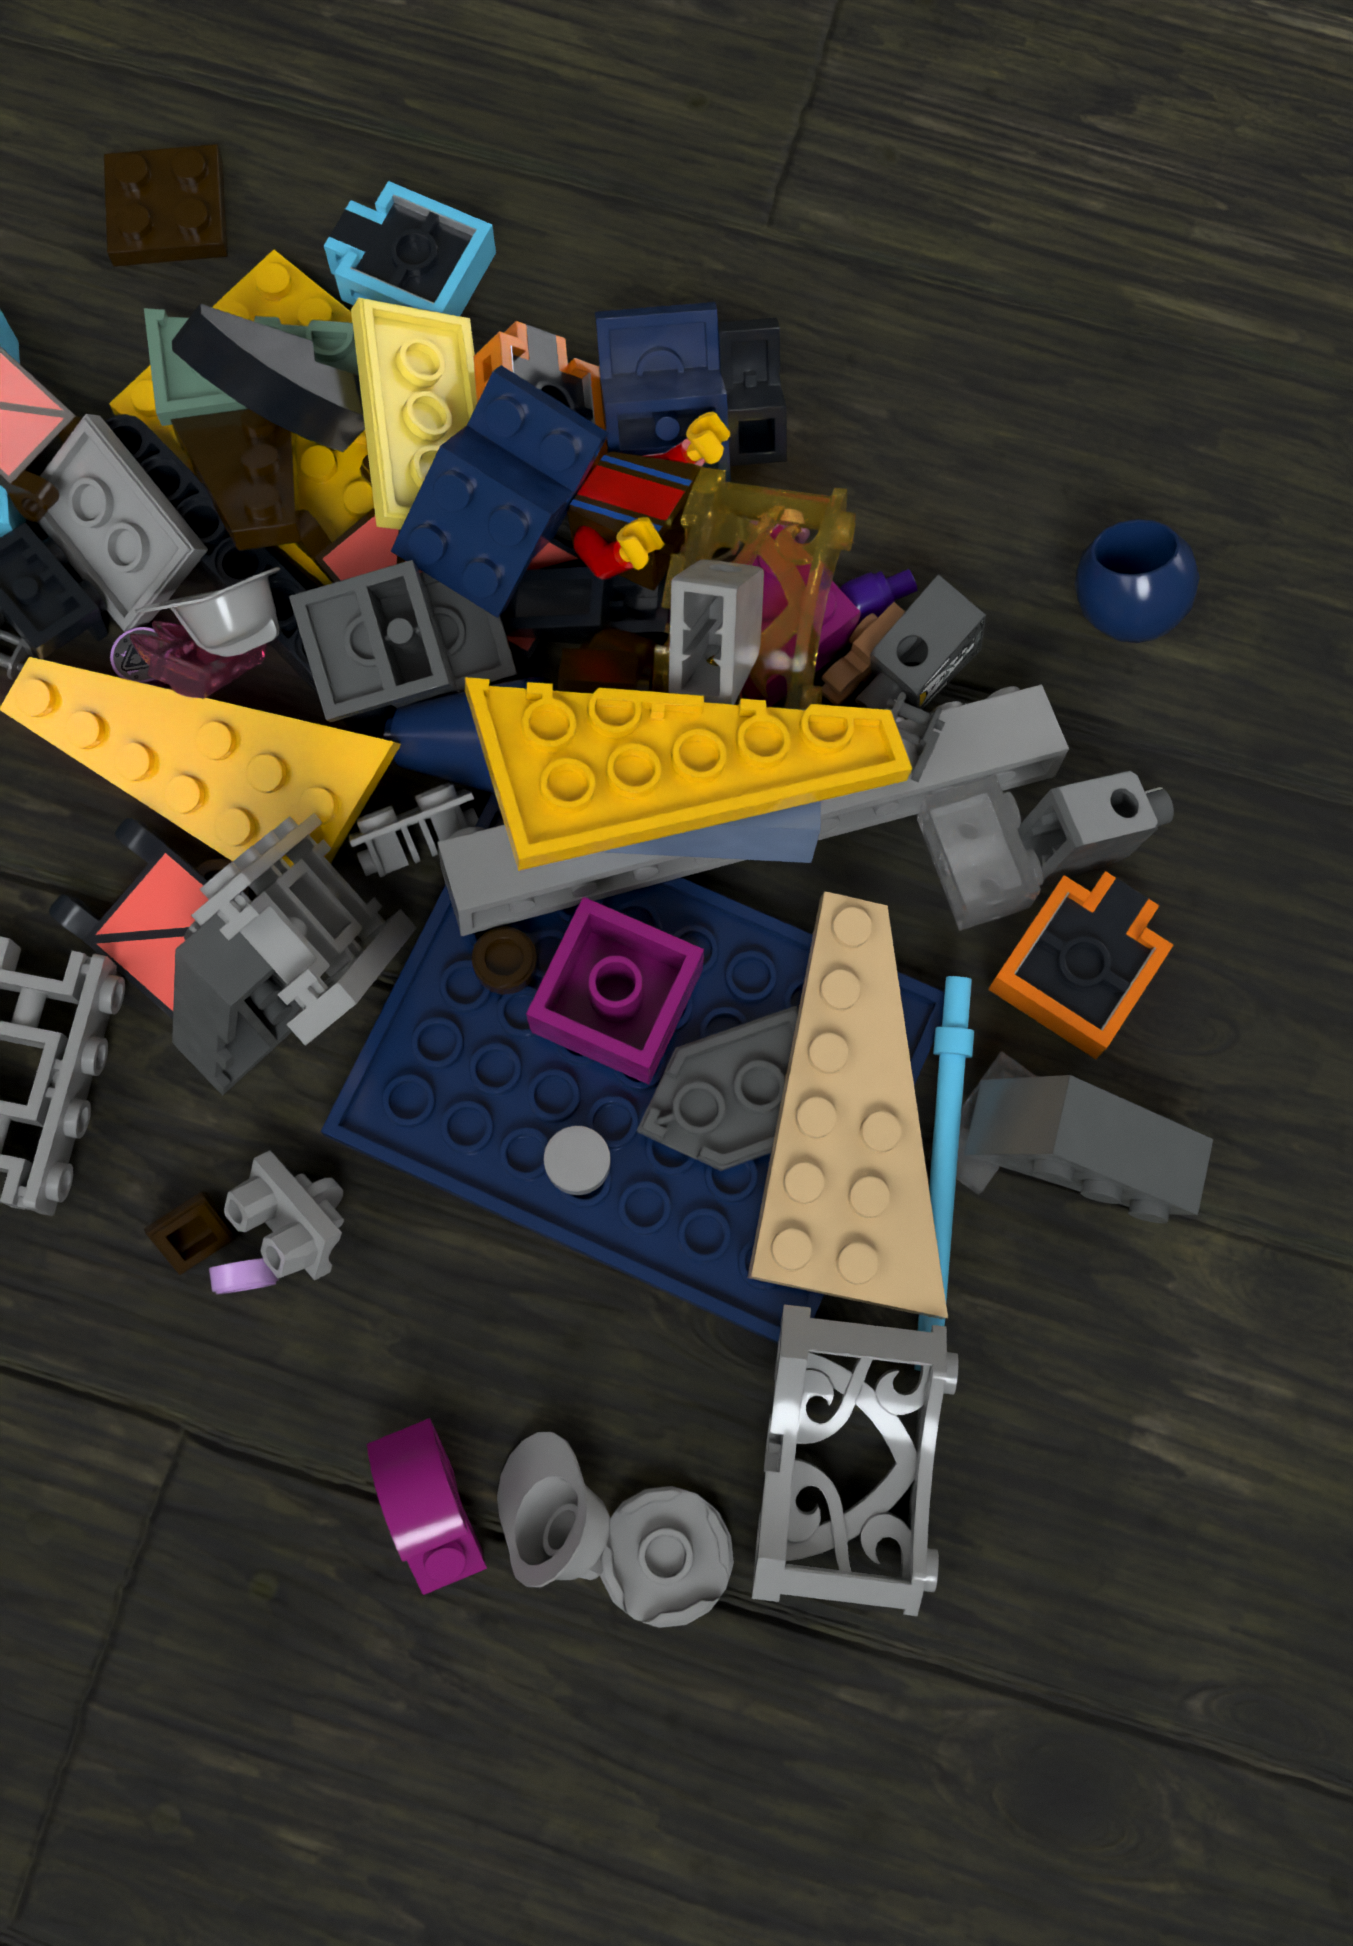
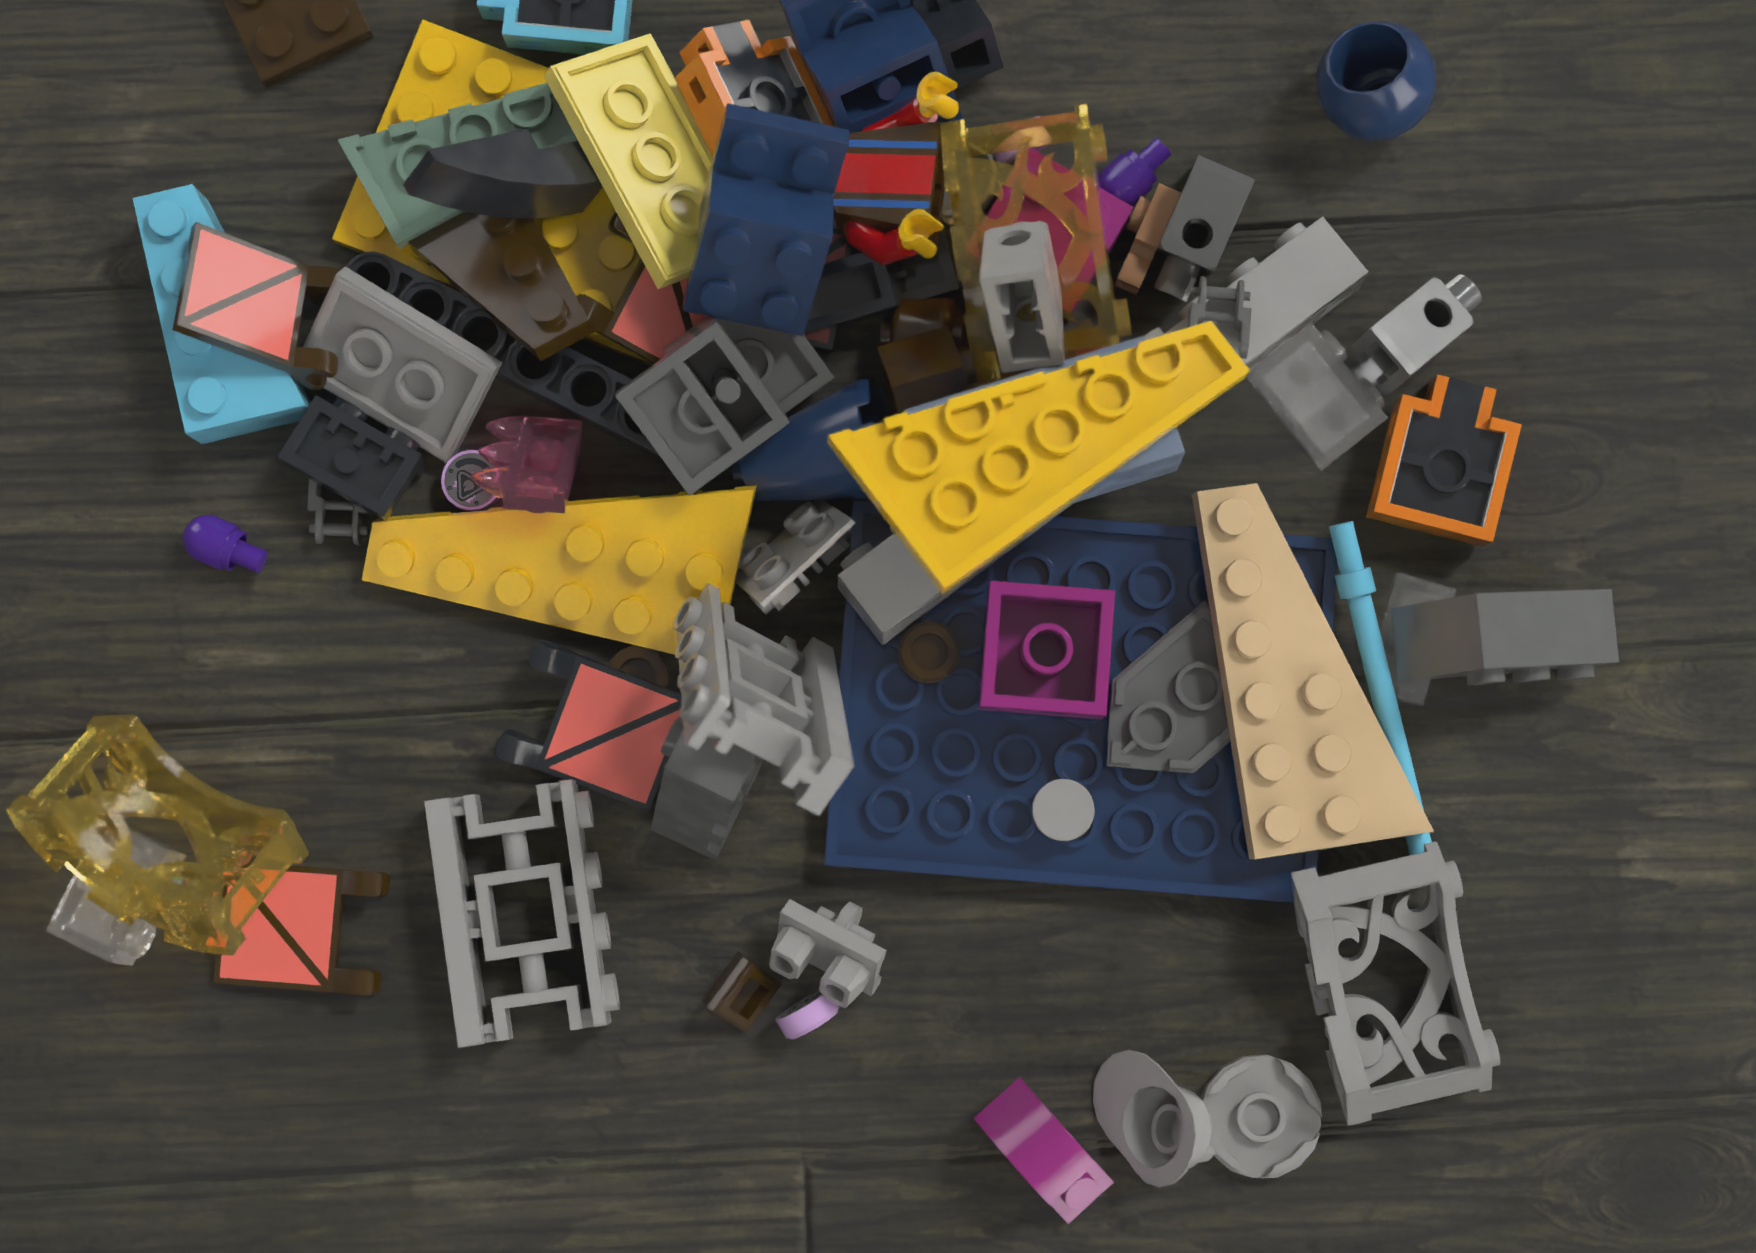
camera: 20 degrees left, 10 degrees up
light grey piece [135,567,280,657] -> none

